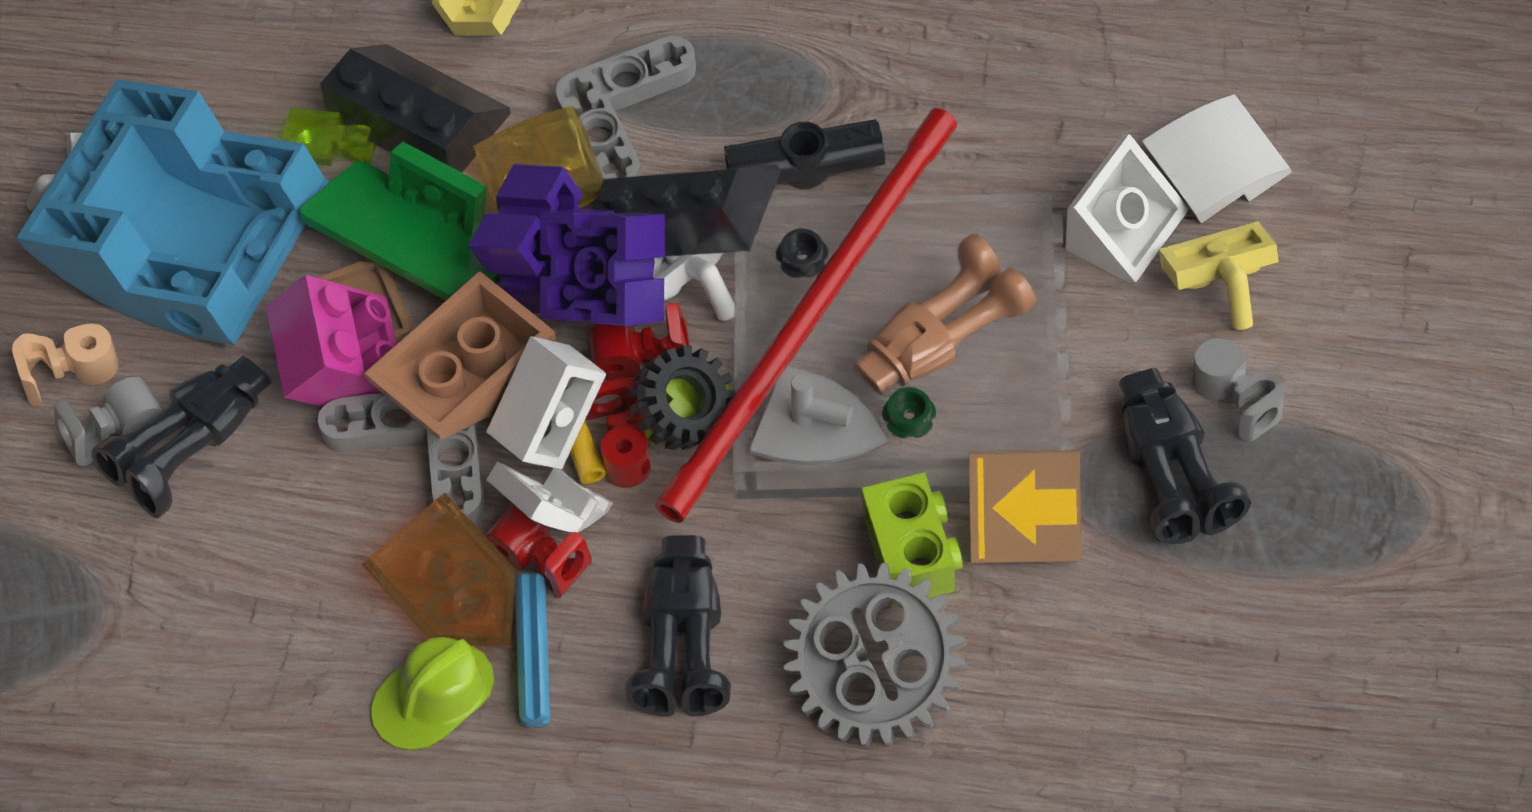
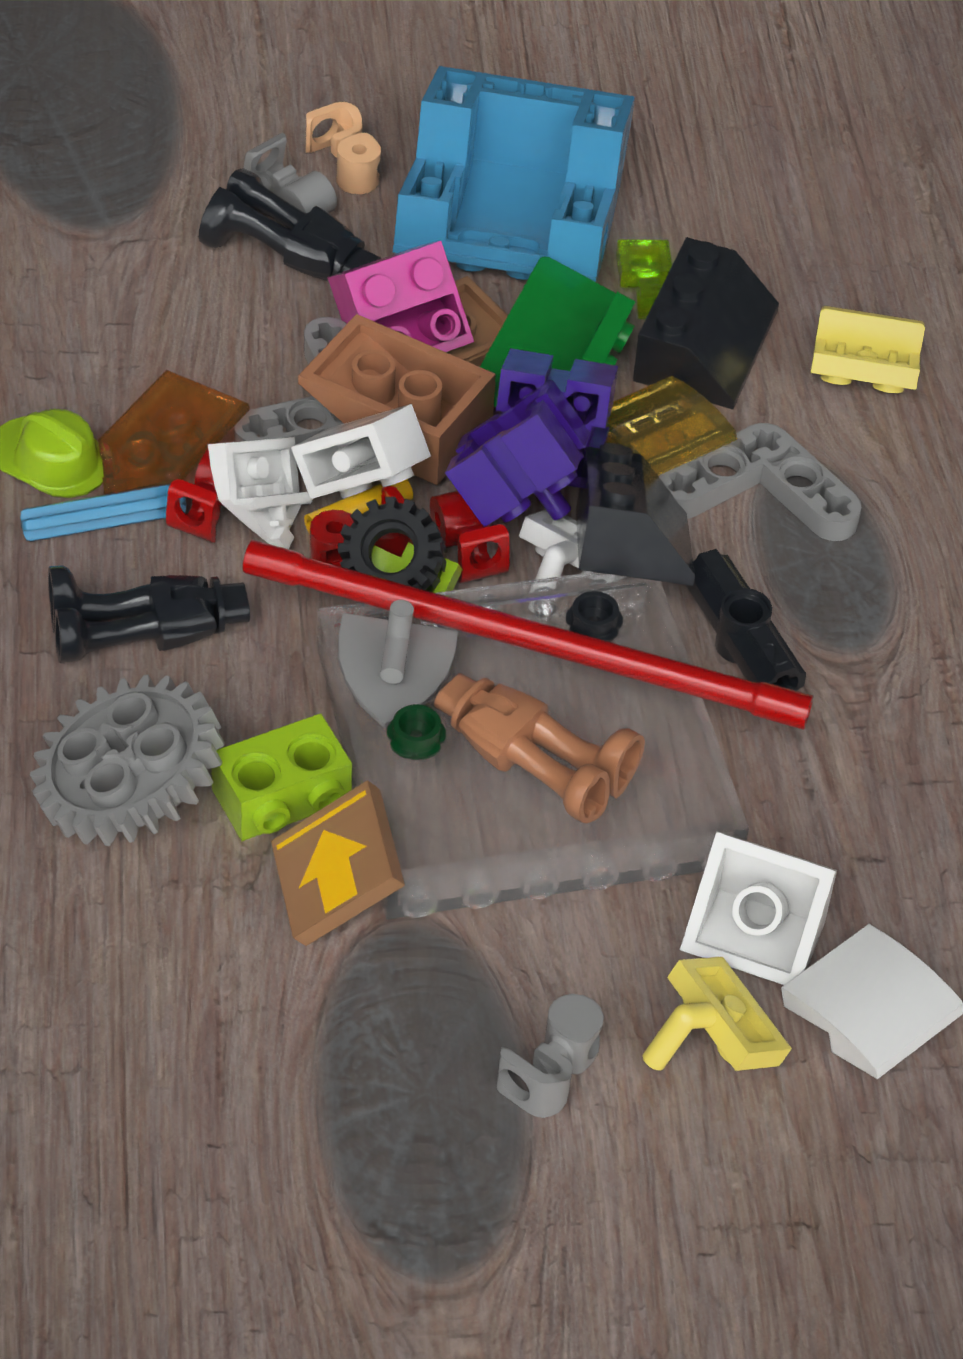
camera: 70 degrees right, 10 degrees down
black piece [1119,368,1251,544] -> none

